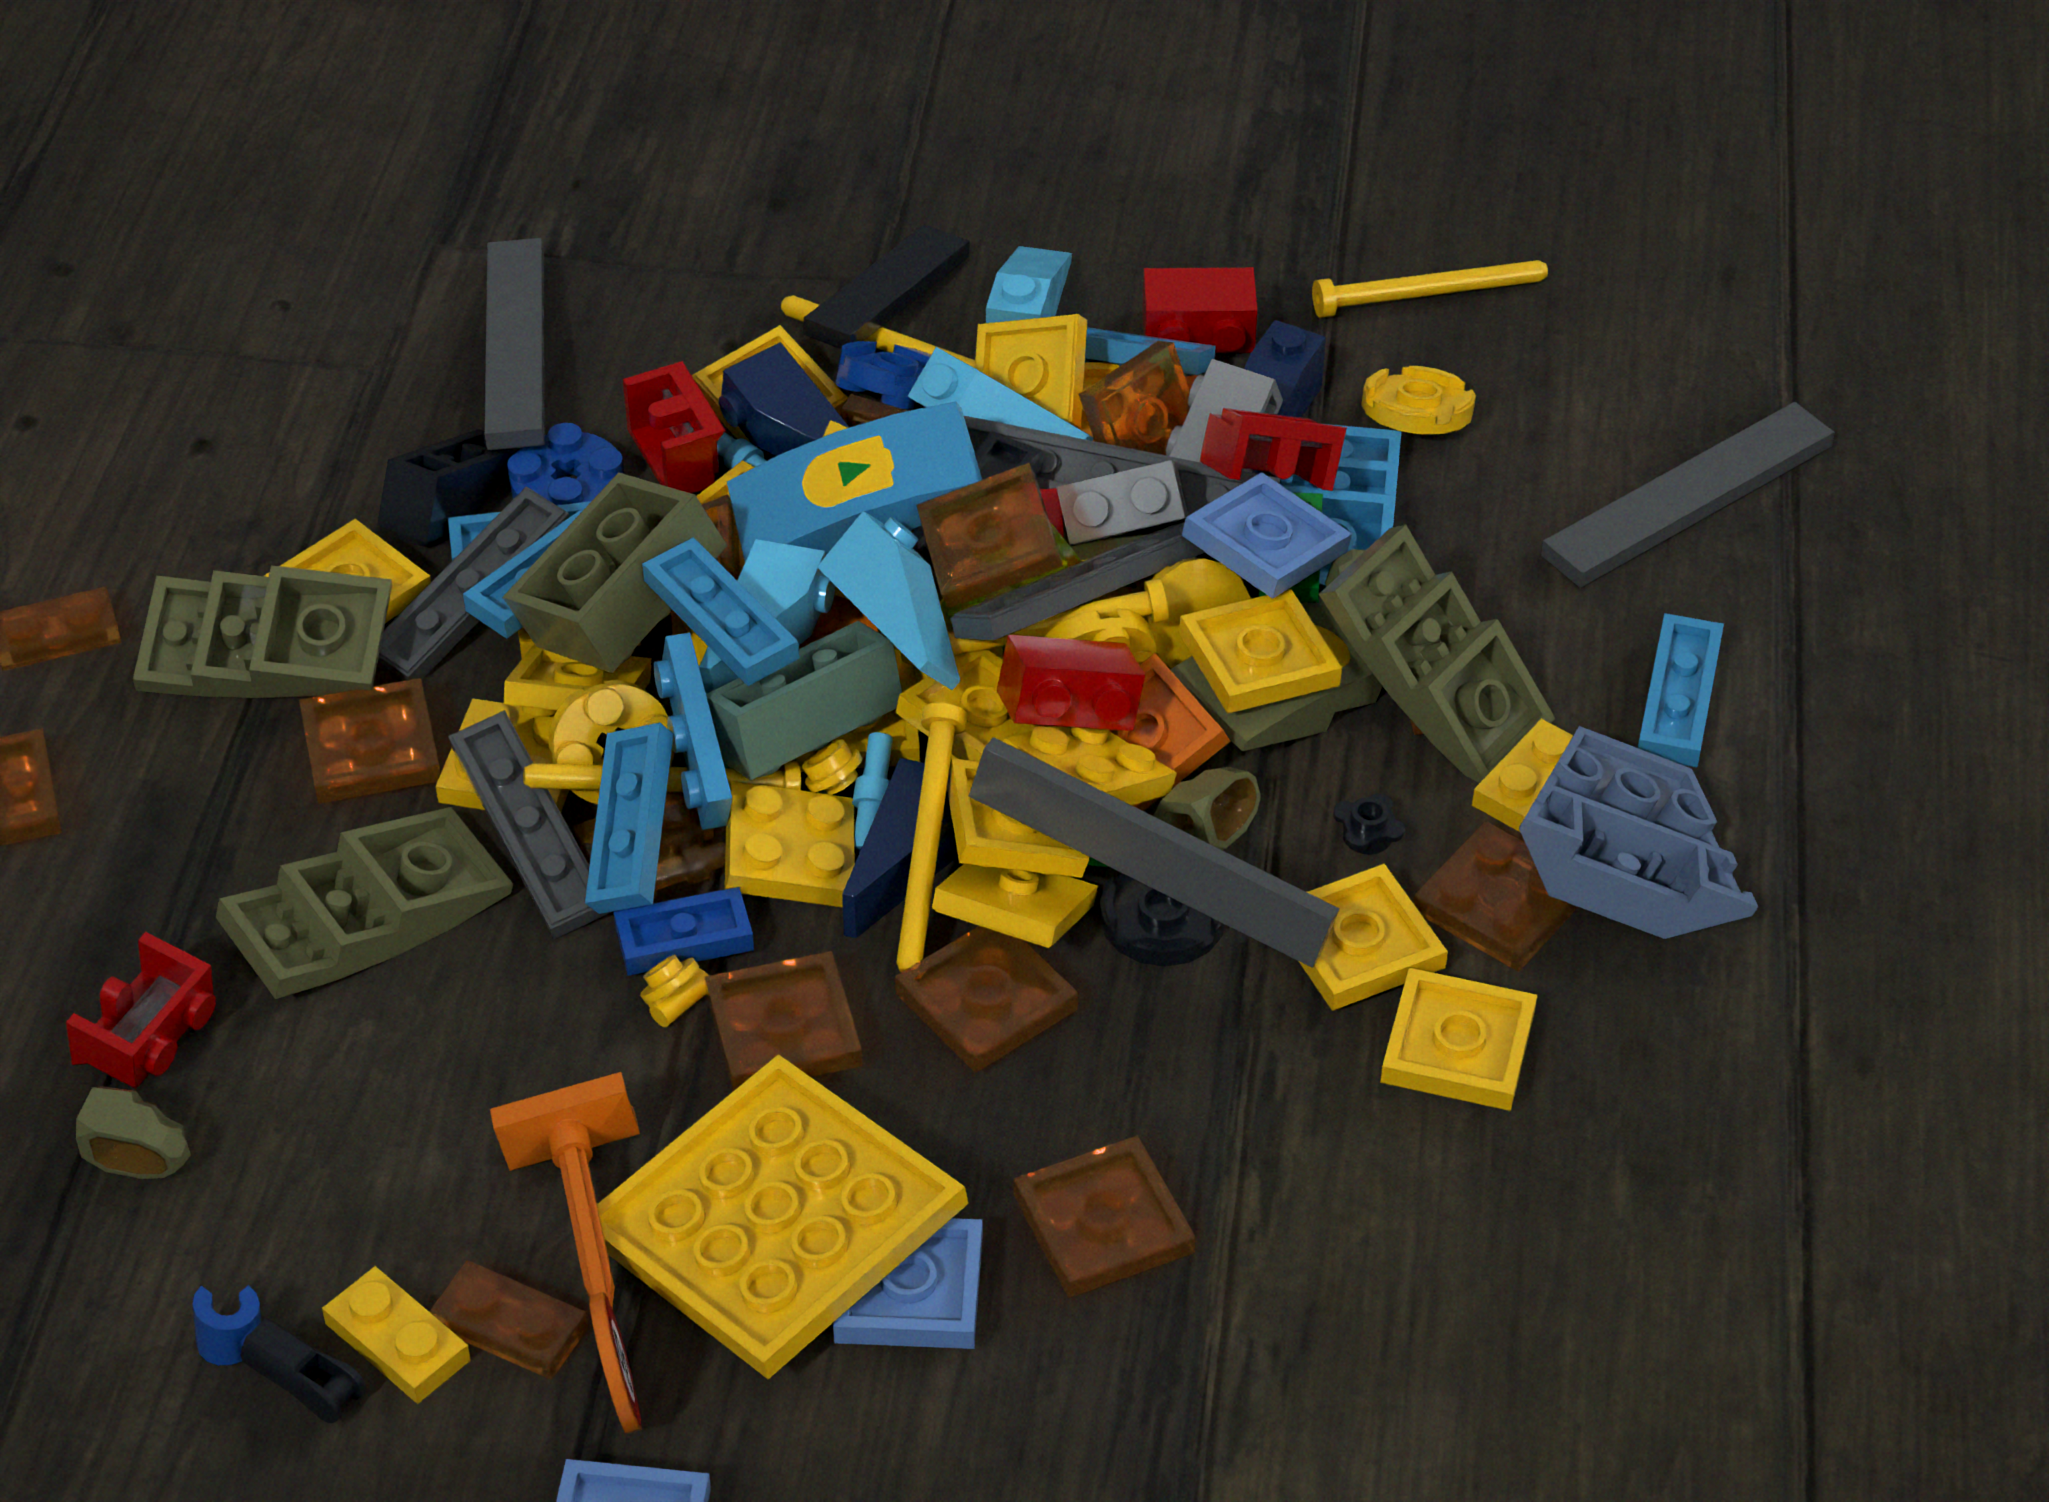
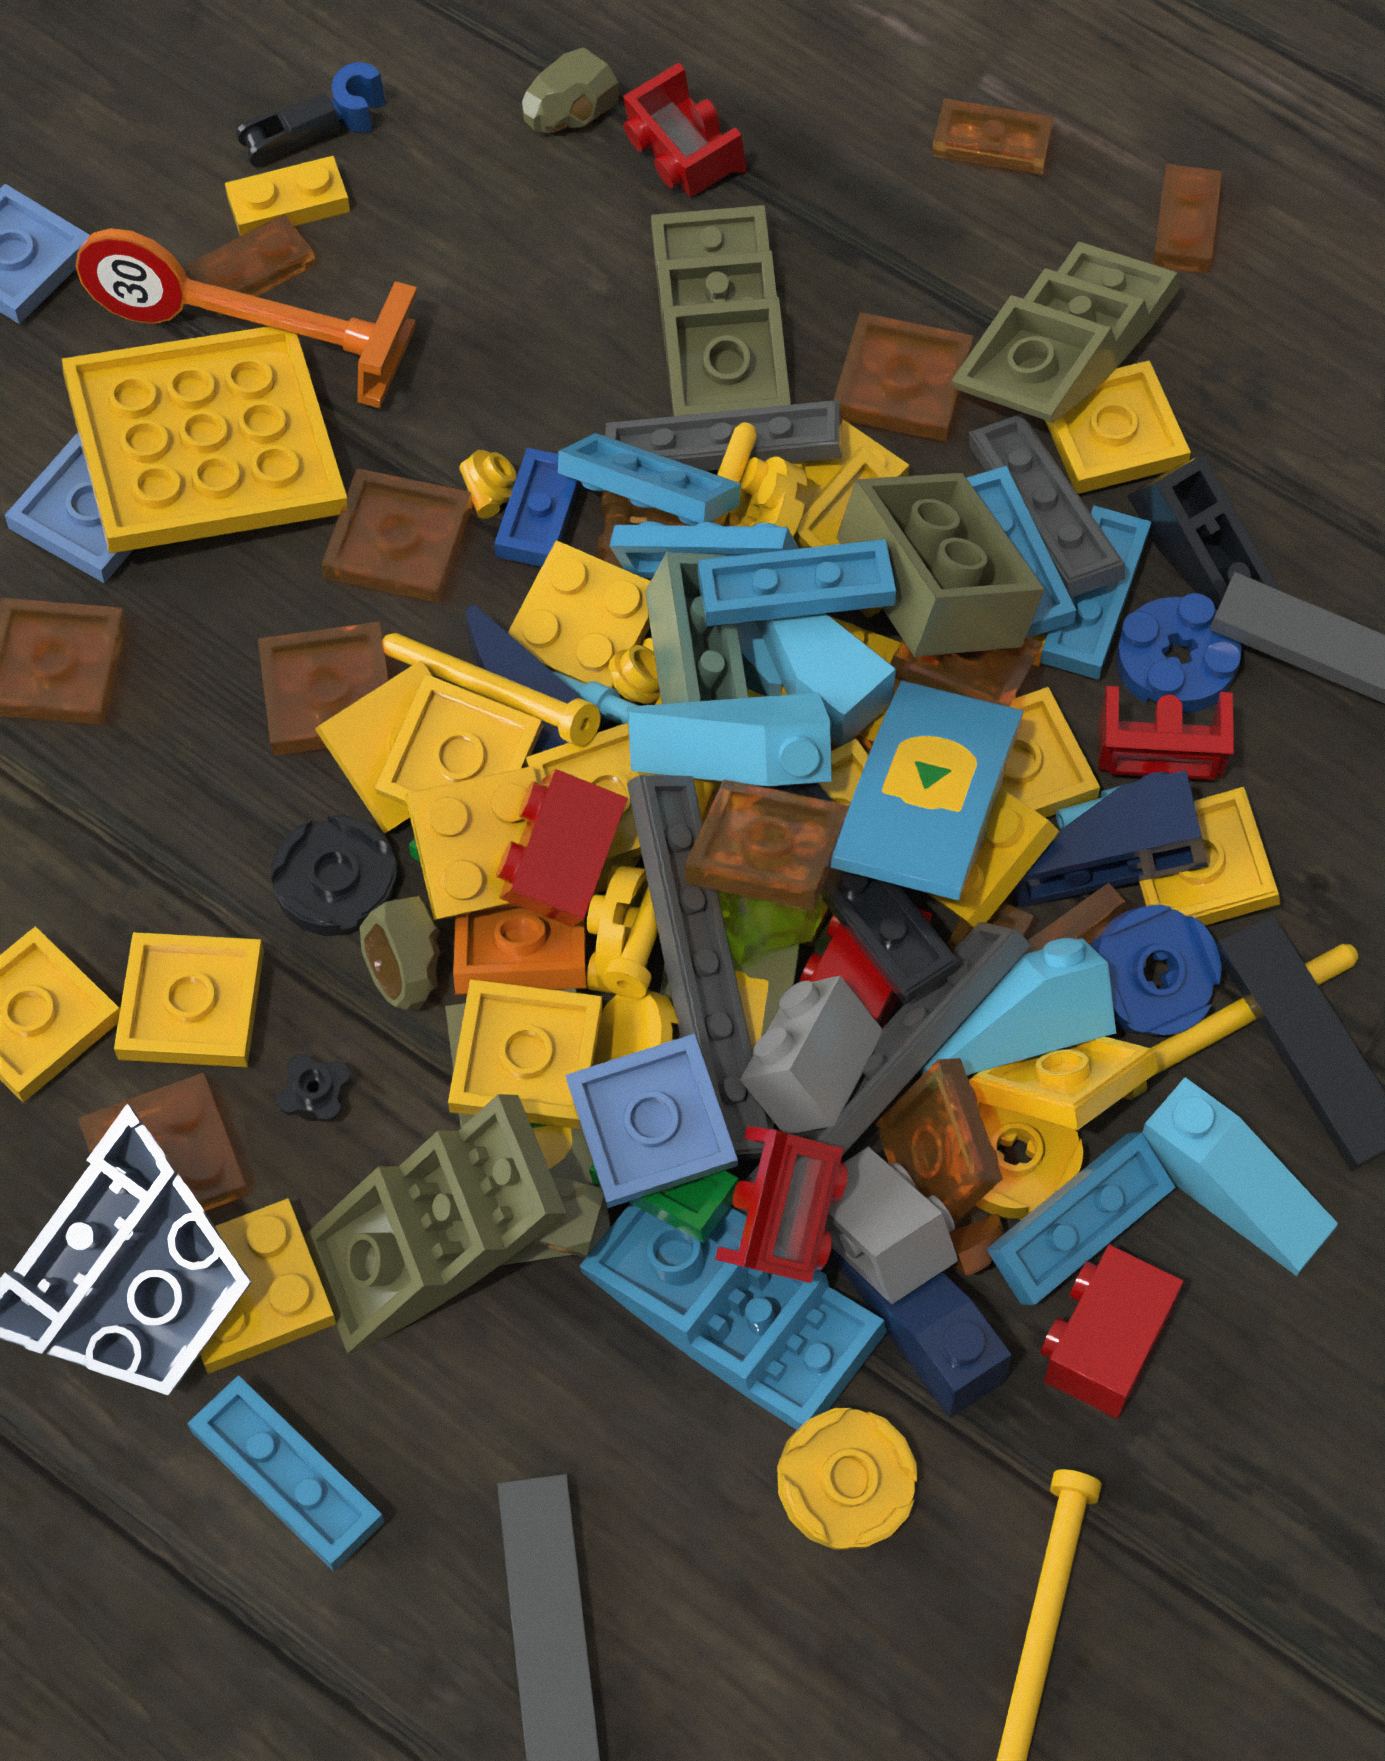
camera: 120 degrees right, 15 degrees up
dark grey tile [969,737,1340,968] -> none

